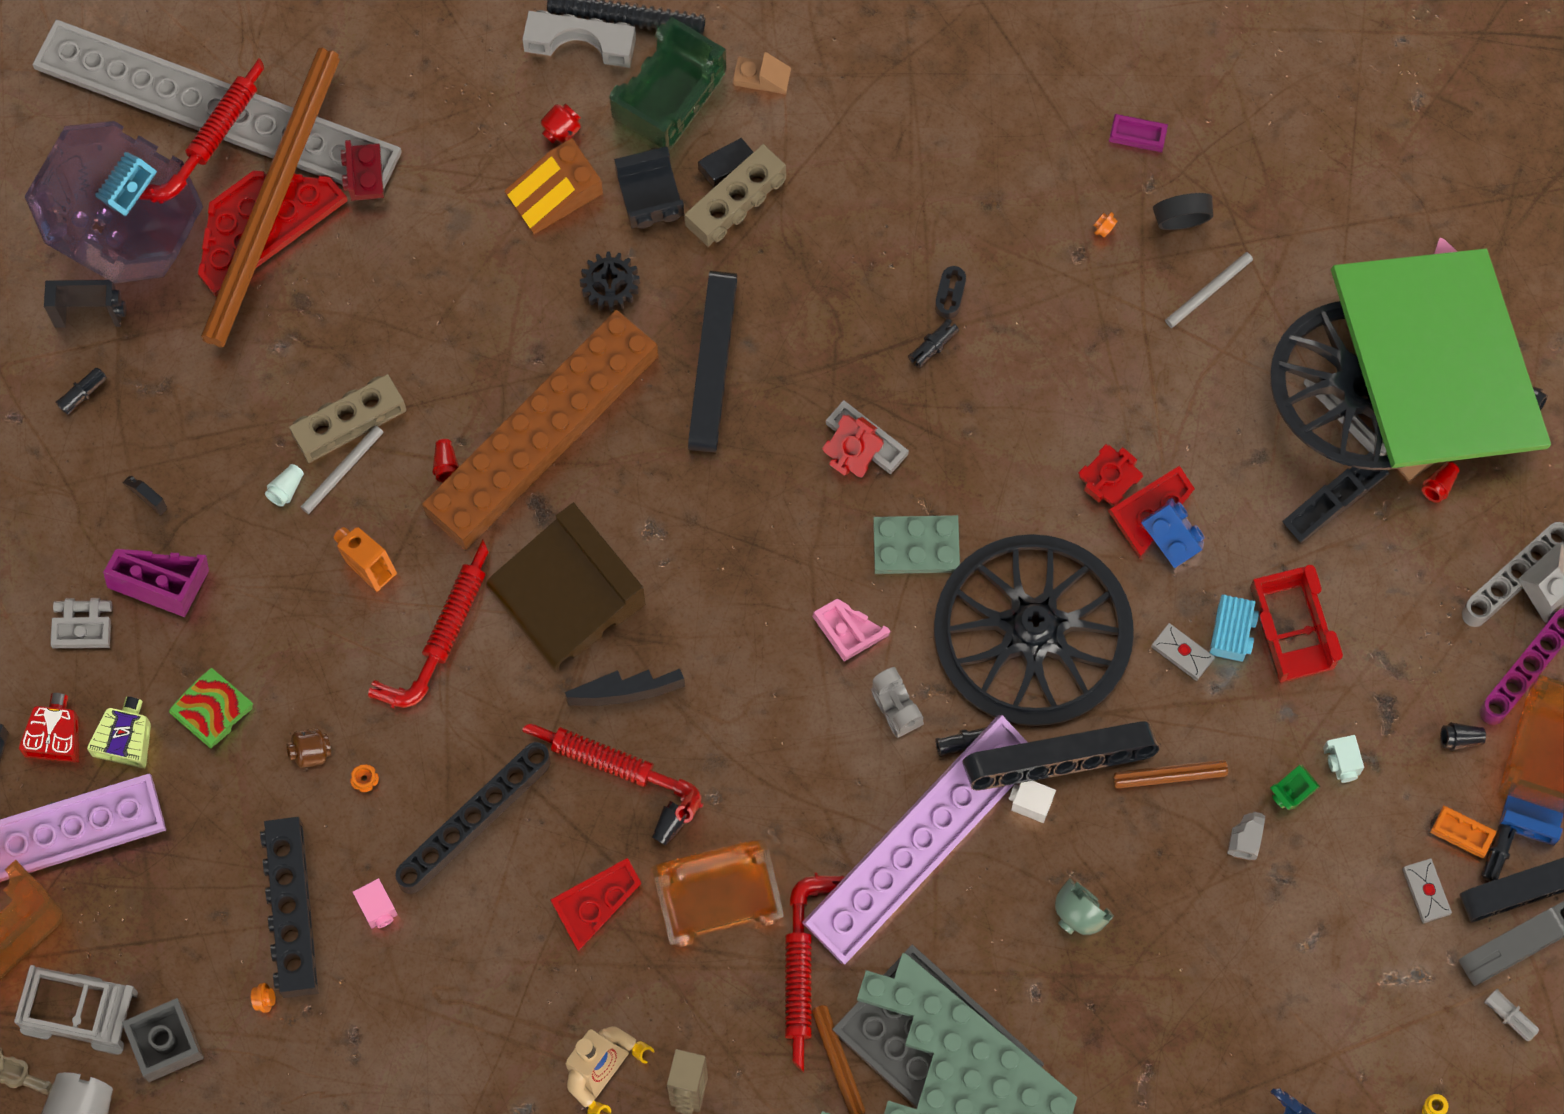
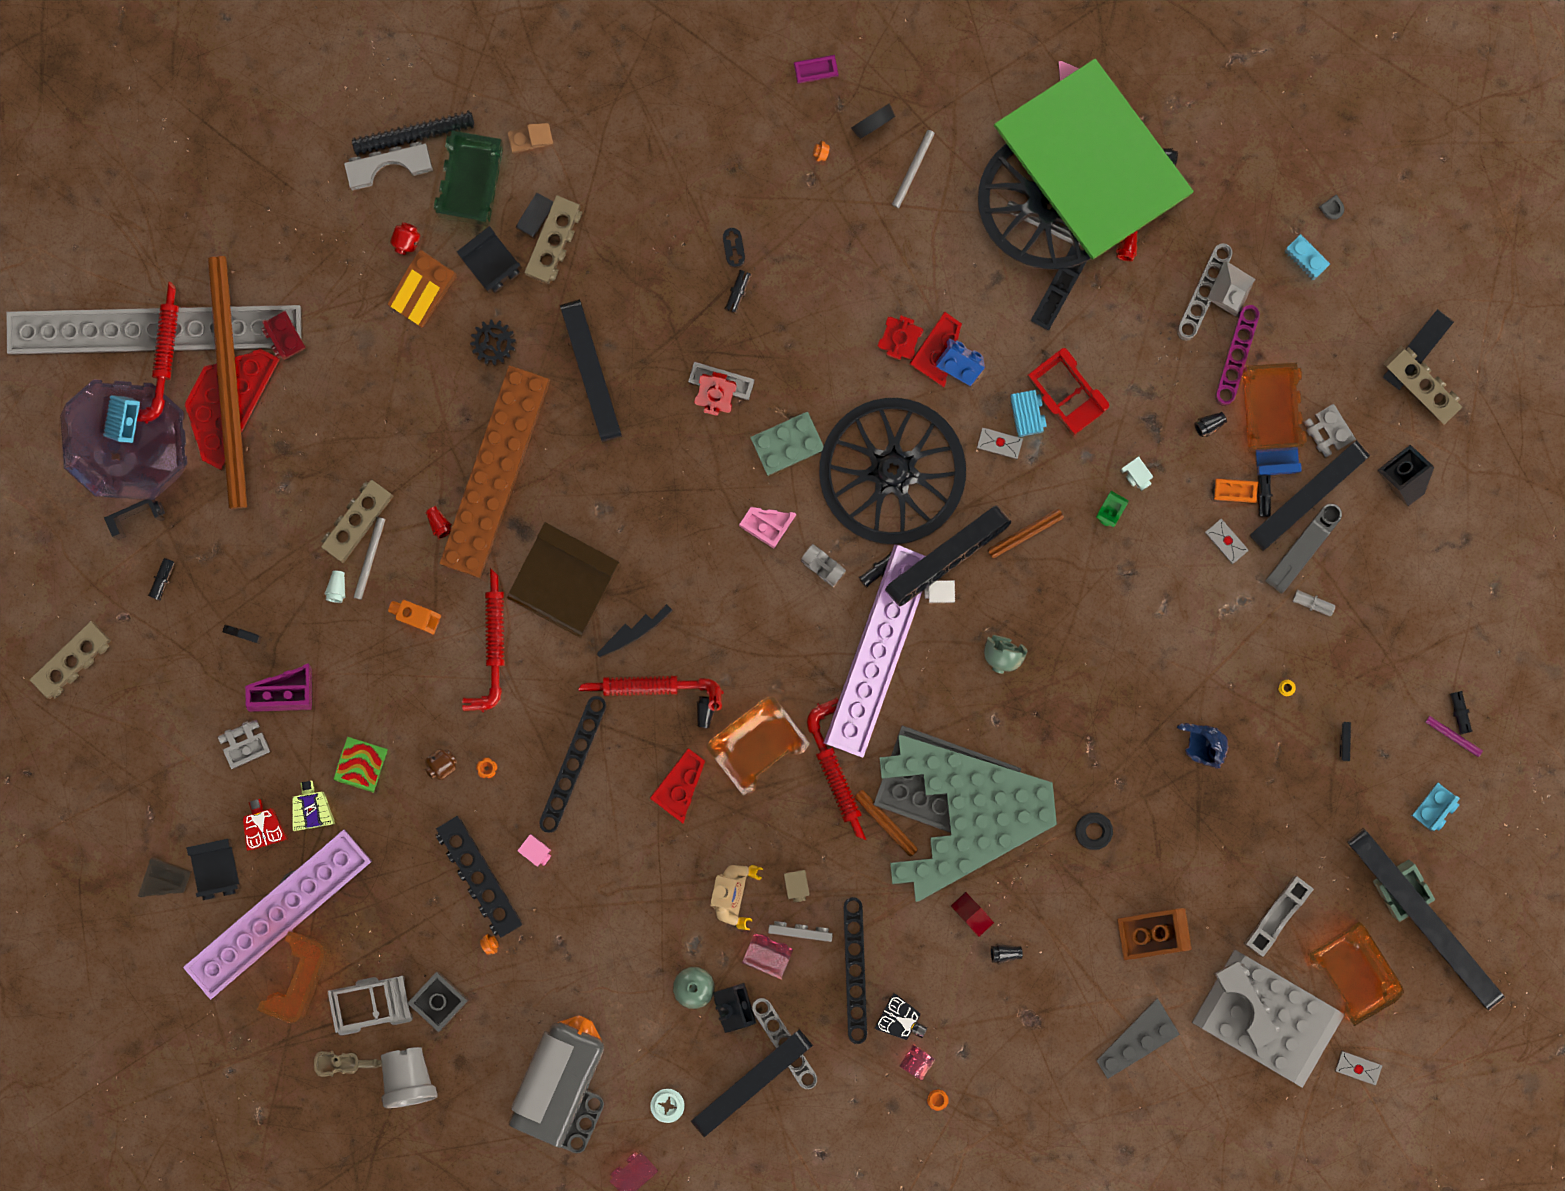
camera: 20 degrees left, 15 degrees up
light grey rock [1227,812,1265,860] -> none

